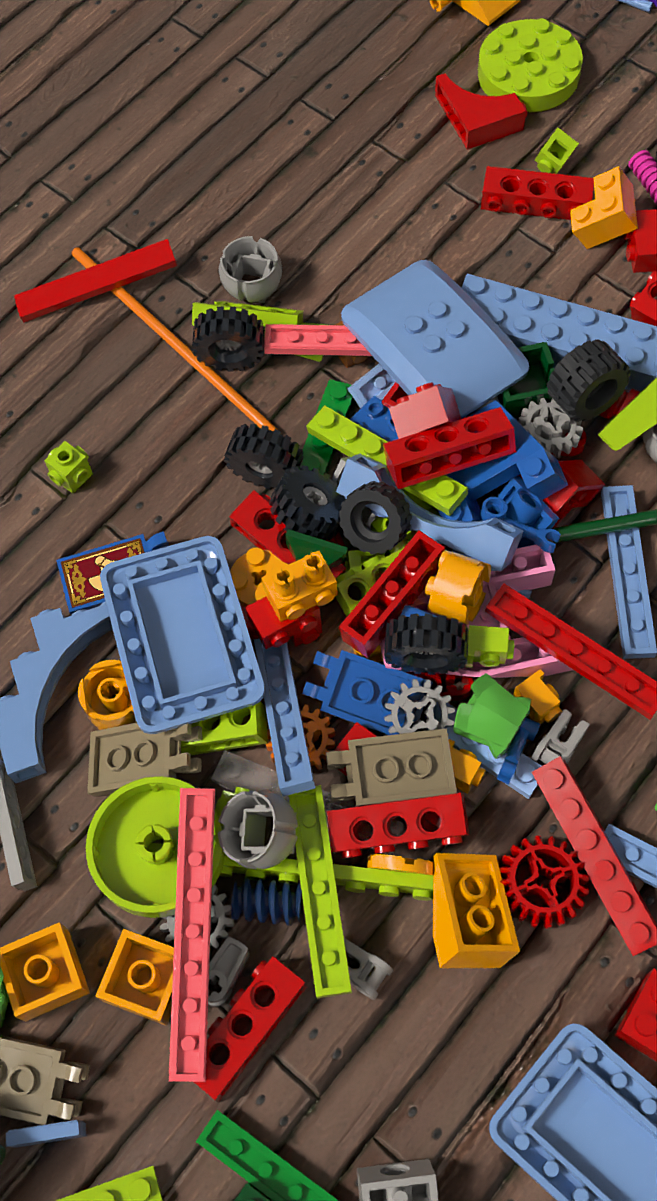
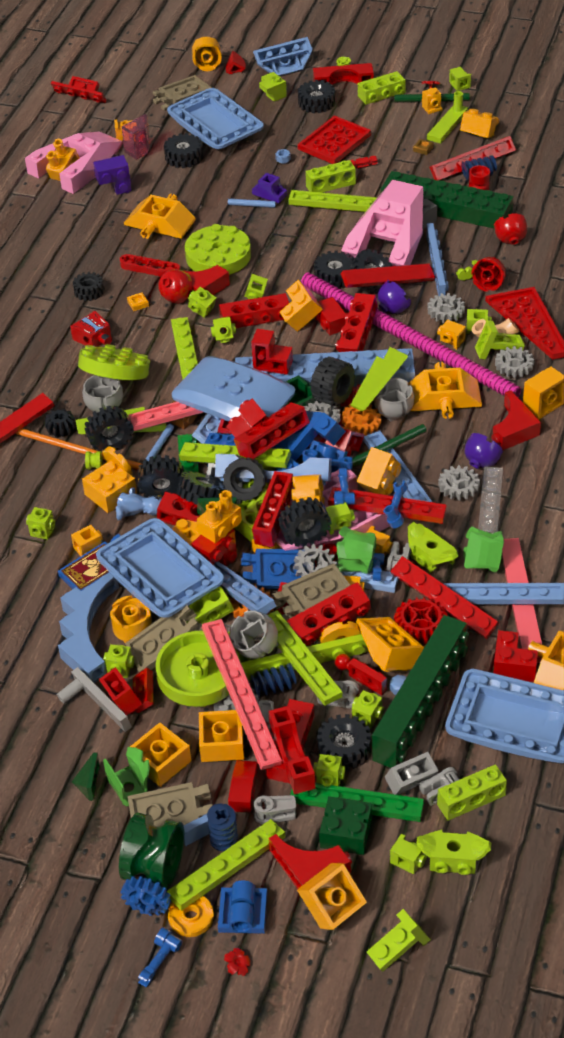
camera: 25 degrees left, 20 degrees down
none -> black gear [45,408,76,438]
none -> red torso [70,311,112,347]
none -> light orange brick [71,525,103,556]
none -> black tyre [73,272,104,301]
none -> lime piece [78,344,150,380]
none -> light orange brick [82,460,137,513]
none -> lime wheel [85,451,103,470]
none -> red brick [99,667,142,716]
none -> light orange tile [103,446,133,475]
none -> lime brick [103,644,134,678]
none -> medium blue animal [116,488,162,521]
none -> red beam [120,254,180,276]
none -> light orange tile [127,292,149,311]
none -> red plate [133,668,153,713]
none -> medium blue piece [146,424,174,461]
none -> red cylinder [158,269,193,304]
none -> lime plate [171,317,198,380]
none -> lime brick [188,287,216,318]
none -> dark blue piece [207,803,238,851]
none -> lime brick [211,316,236,343]
none -> red slope [228,760,258,813]
none -> red brick [251,329,293,375]
none -> light grey piece [254,795,296,825]
none -> red arch [269,706,315,794]
none -> lime brick [313,754,345,786]
none -> black bush [317,714,371,770]
none -> blue brick [334,468,355,505]
none -> red plate [335,654,387,696]
none -> orange gear [341,403,381,436]
none -> lime brick [352,690,384,729]
none -> light orange brick [357,447,401,495]
none -> dark green brick [372,615,469,768]
none -> blue brick [383,480,408,528]
none -> medium blue tile [390,675,407,695]
none -> lime piece [408,522,458,573]

